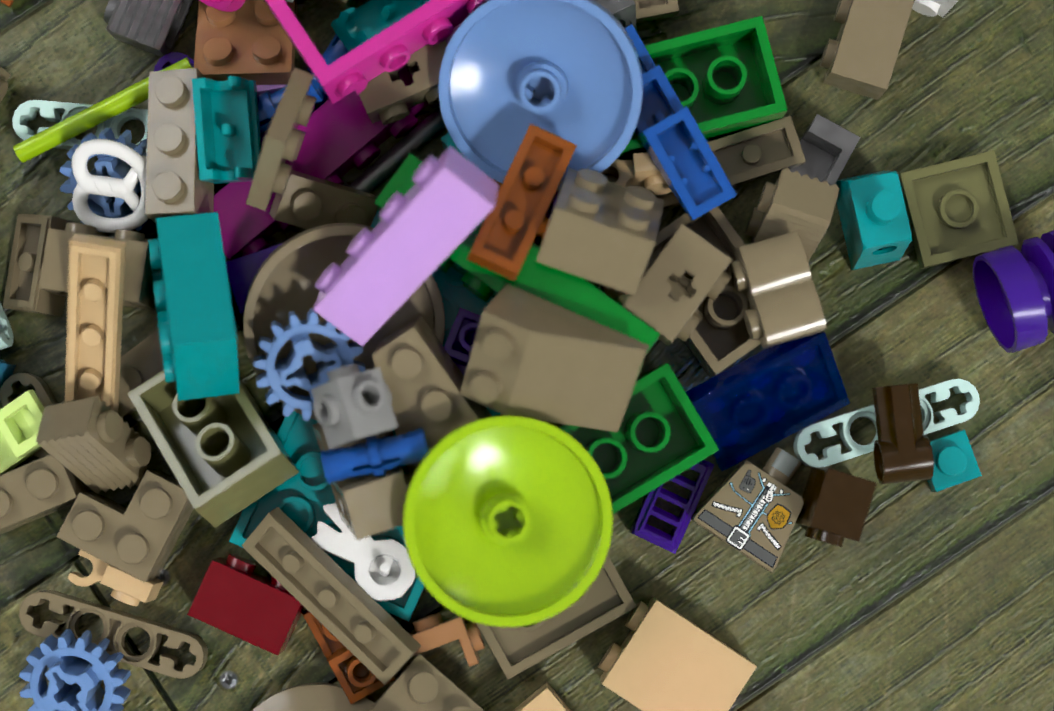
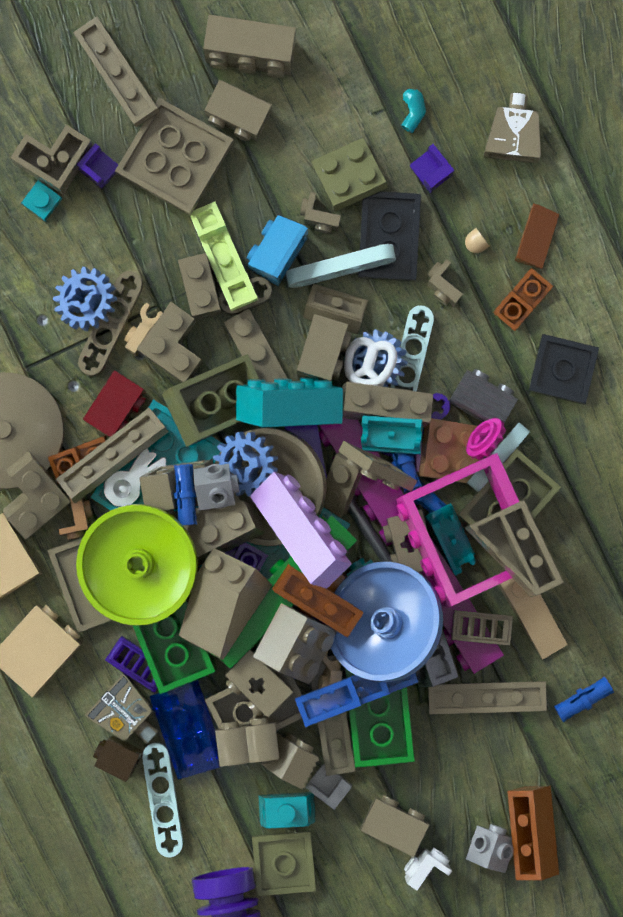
camera: 95 degrees right, 0 degrees up
lime bar [13,57,193,163] -> none
dark tan brick [36,396,151,494] -> none
tan tile [65,233,126,413] -> none
dark brown piece [872,383,934,484] -> none
teal plate [927,430,982,492] -> none

